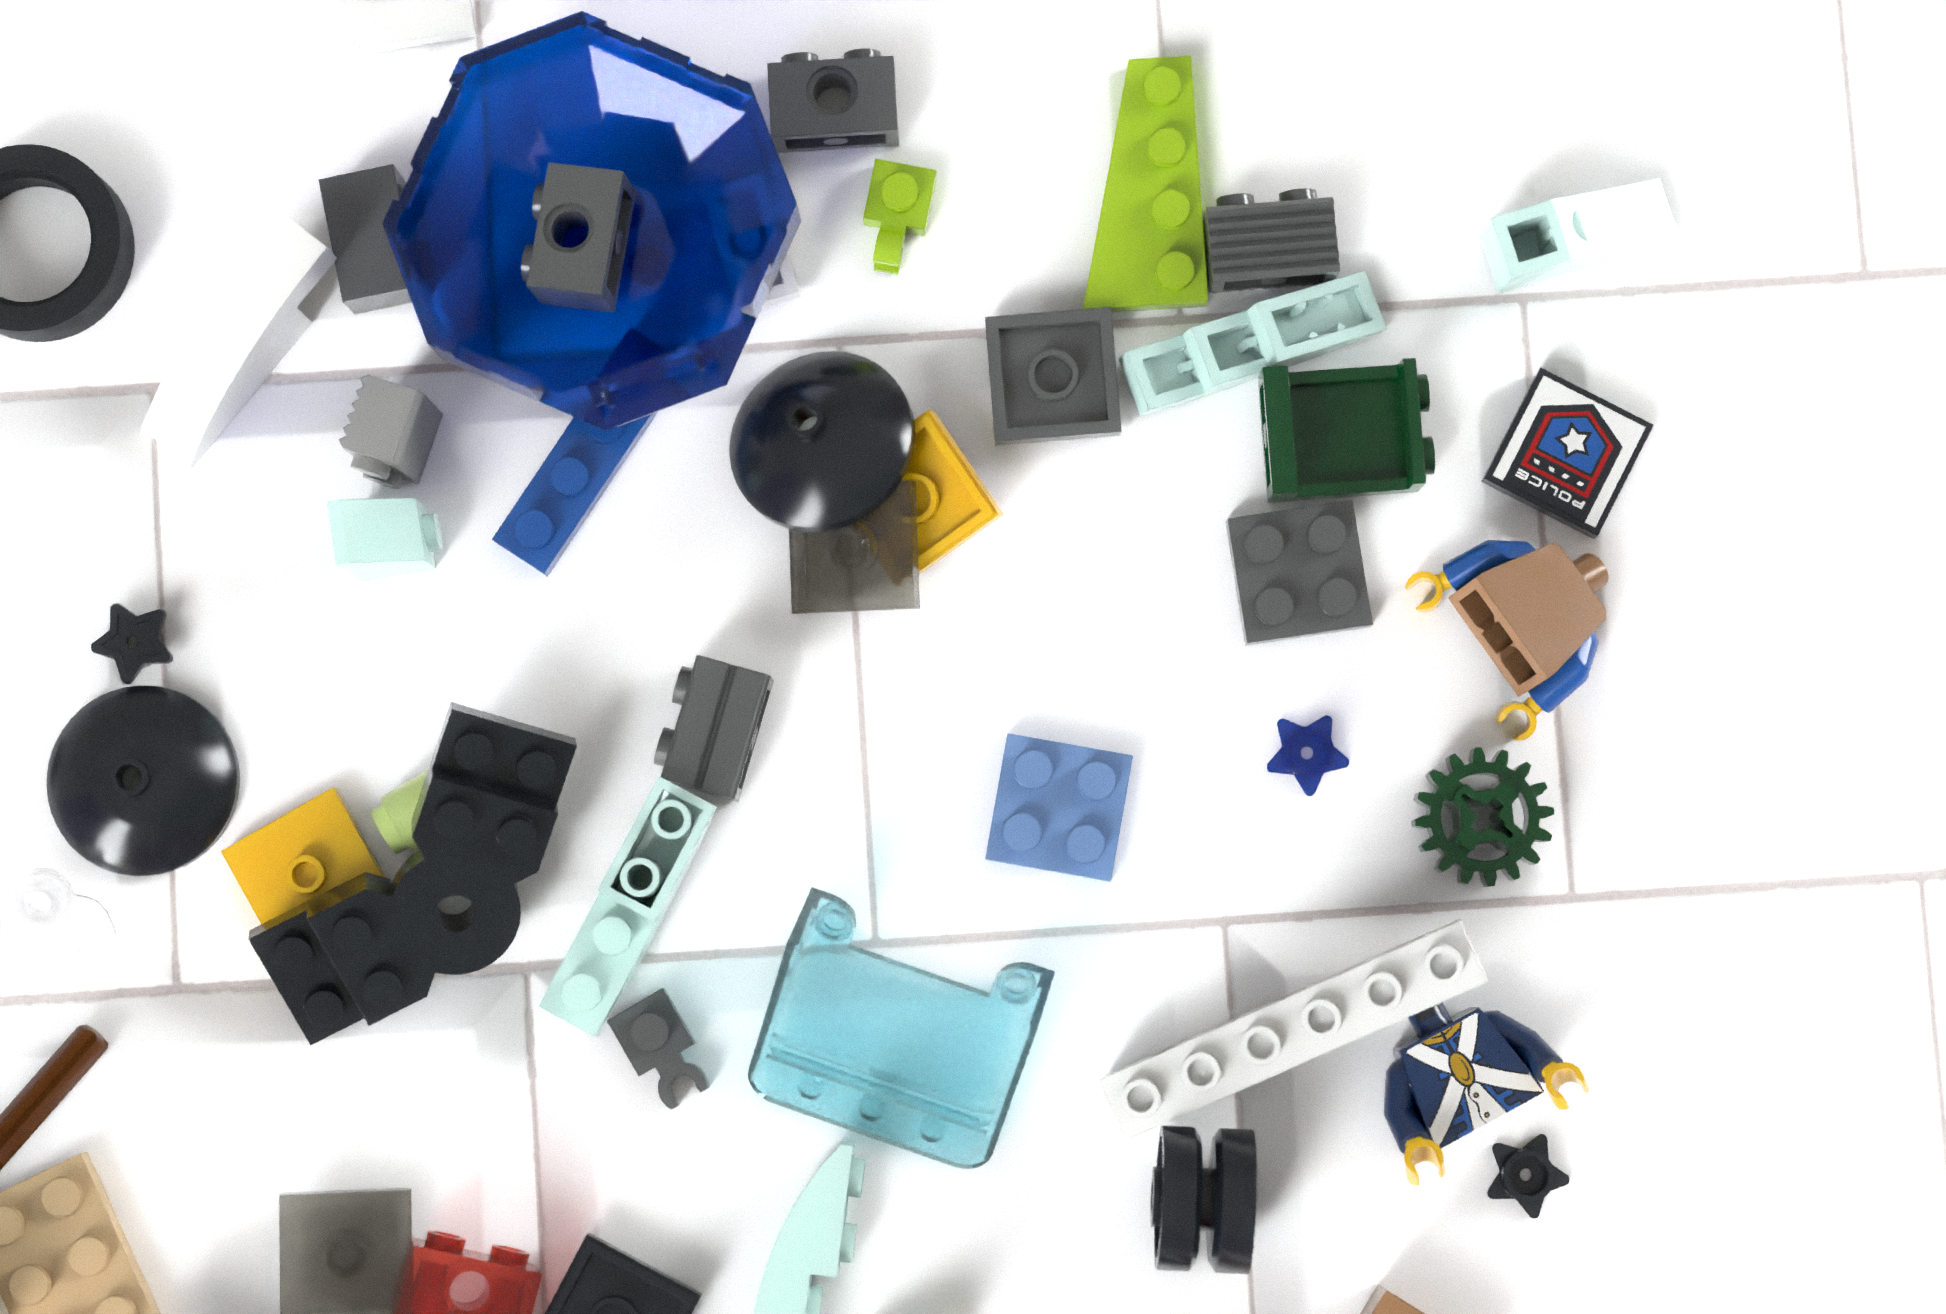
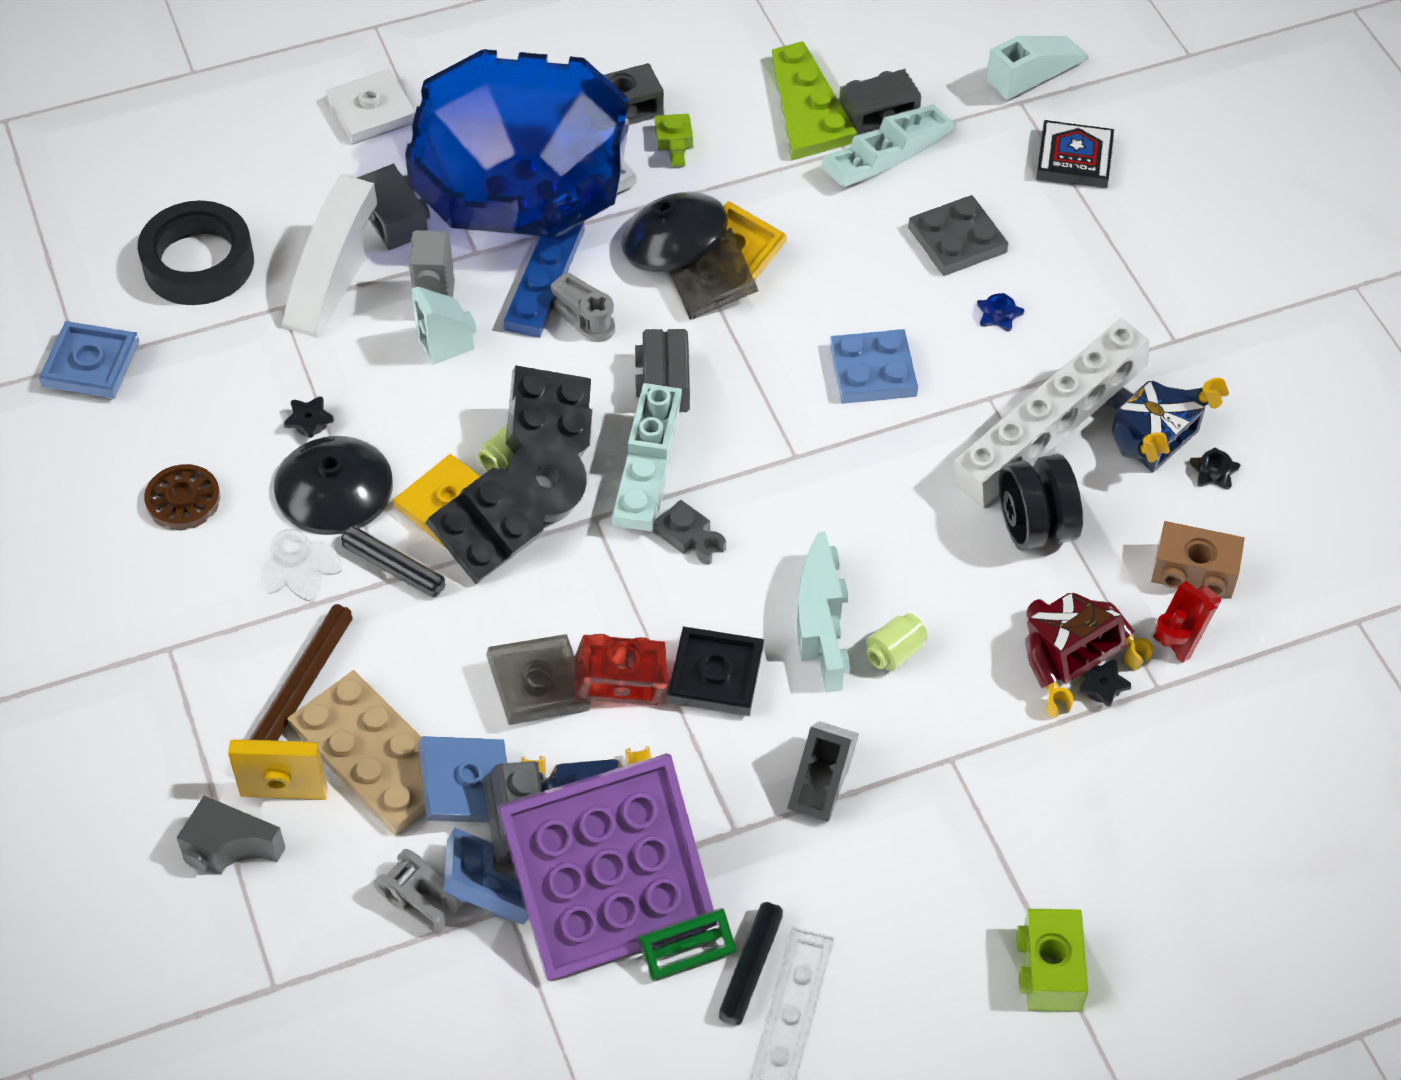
camera: 20 degrees left, 30 degrees down
dark grey brick [521,162,636,313] -> none
clear light blue windscreen [748,887,1055,1169] -> none
dark grey plate [985,307,1122,446] -> none
dark green panel [1257,358,1435,503] -> none
medium nougat torso [1405,540,1609,741] -> none
dark green gear [1411,747,1554,887] -> none
none -> black axle [341,526,446,598]
none -> light grey piece [551,273,615,342]

